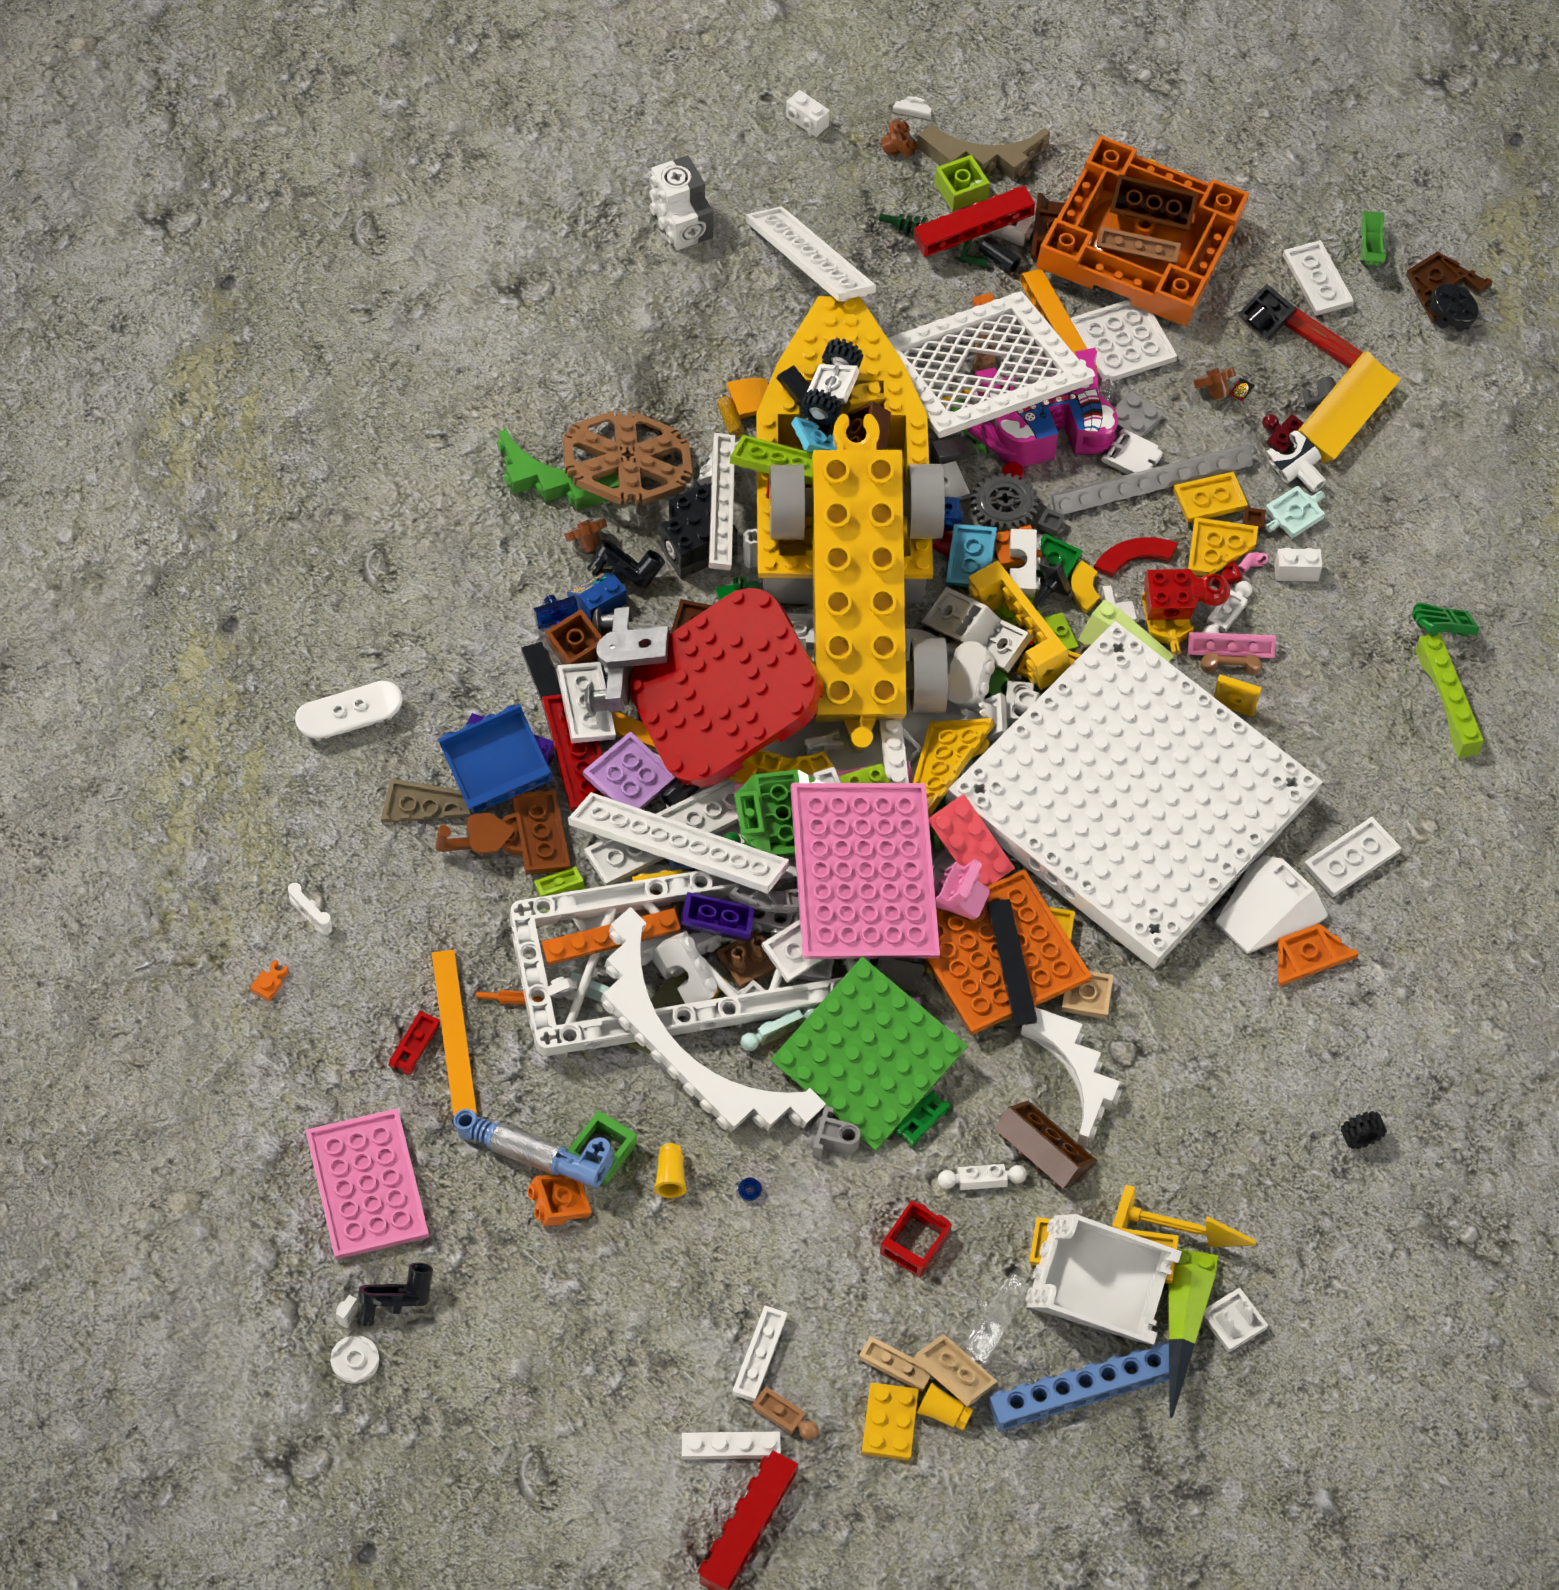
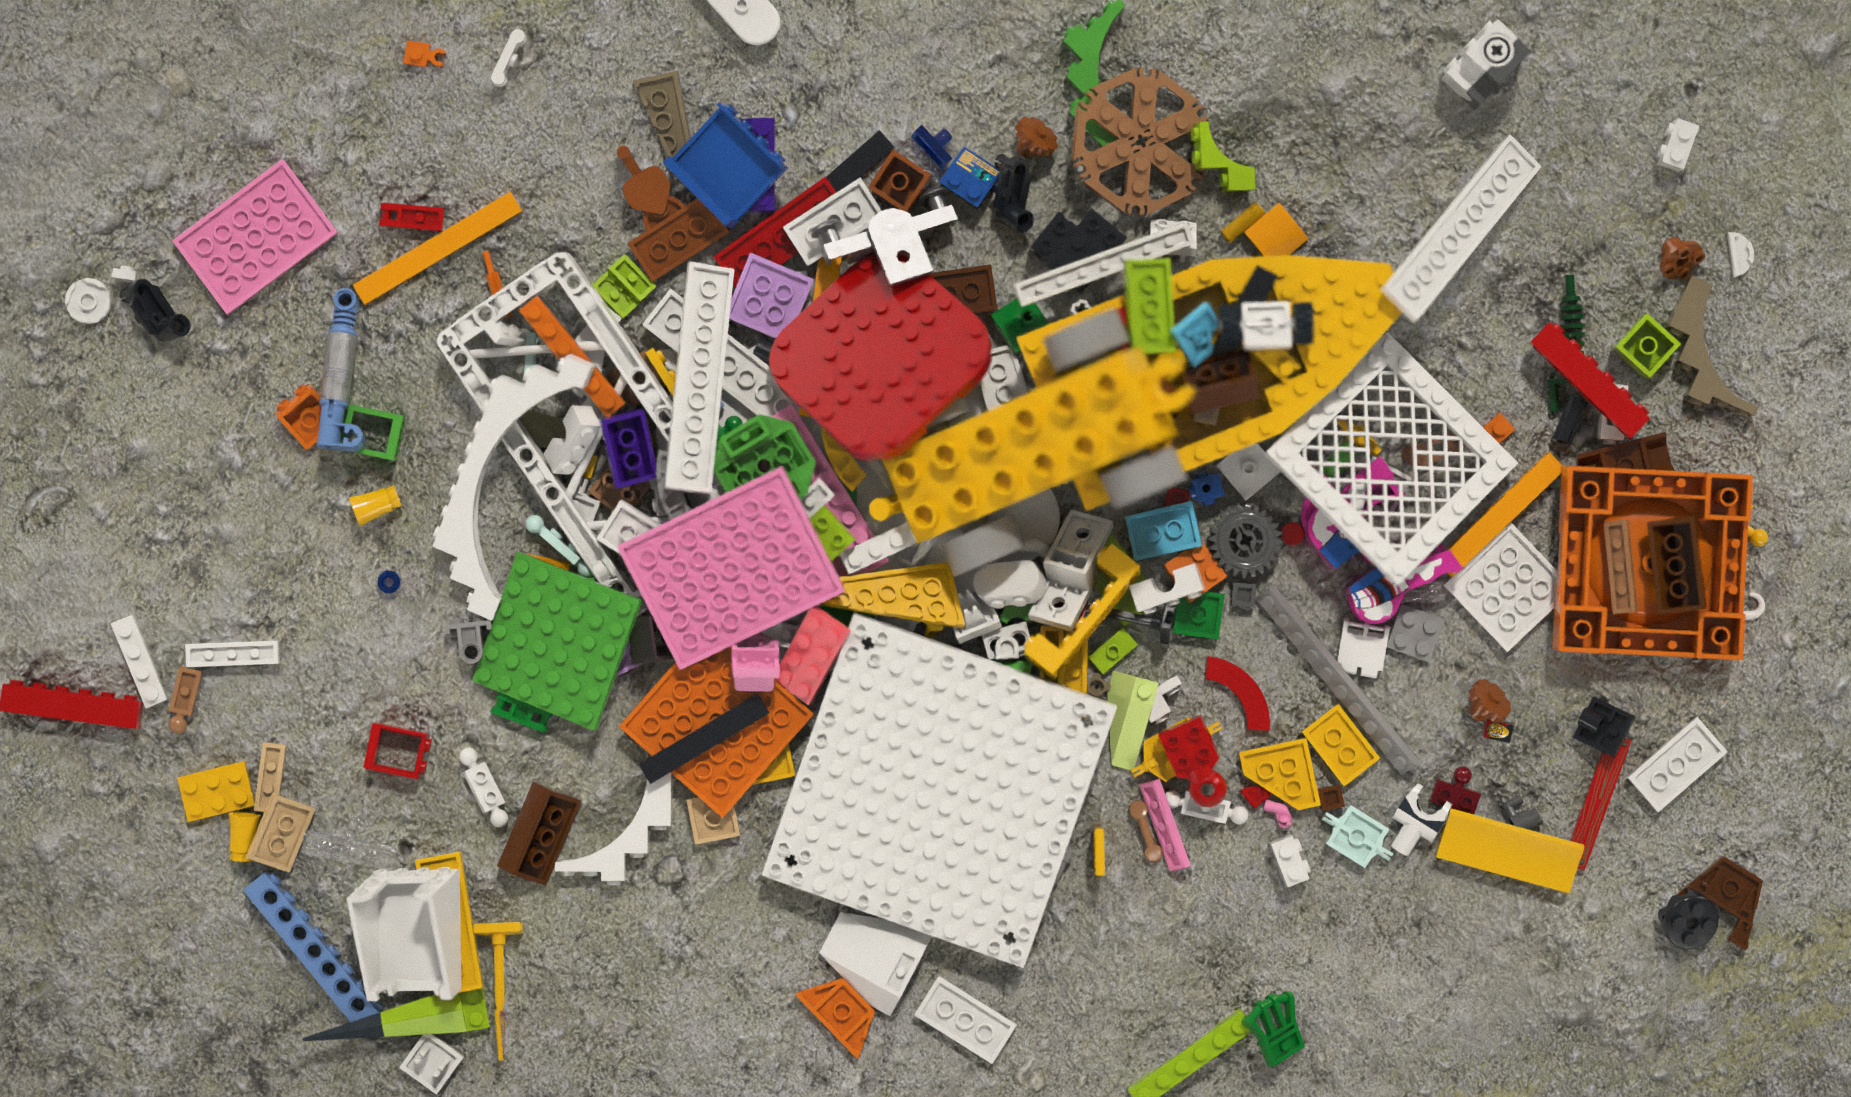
camera: 70 degrees right, 30 degrees up
yellow tile [1071,560,1101,614] -> none
bright green arch [1359,211,1386,266] -> none
none -> lime arch [1191,122,1256,193]

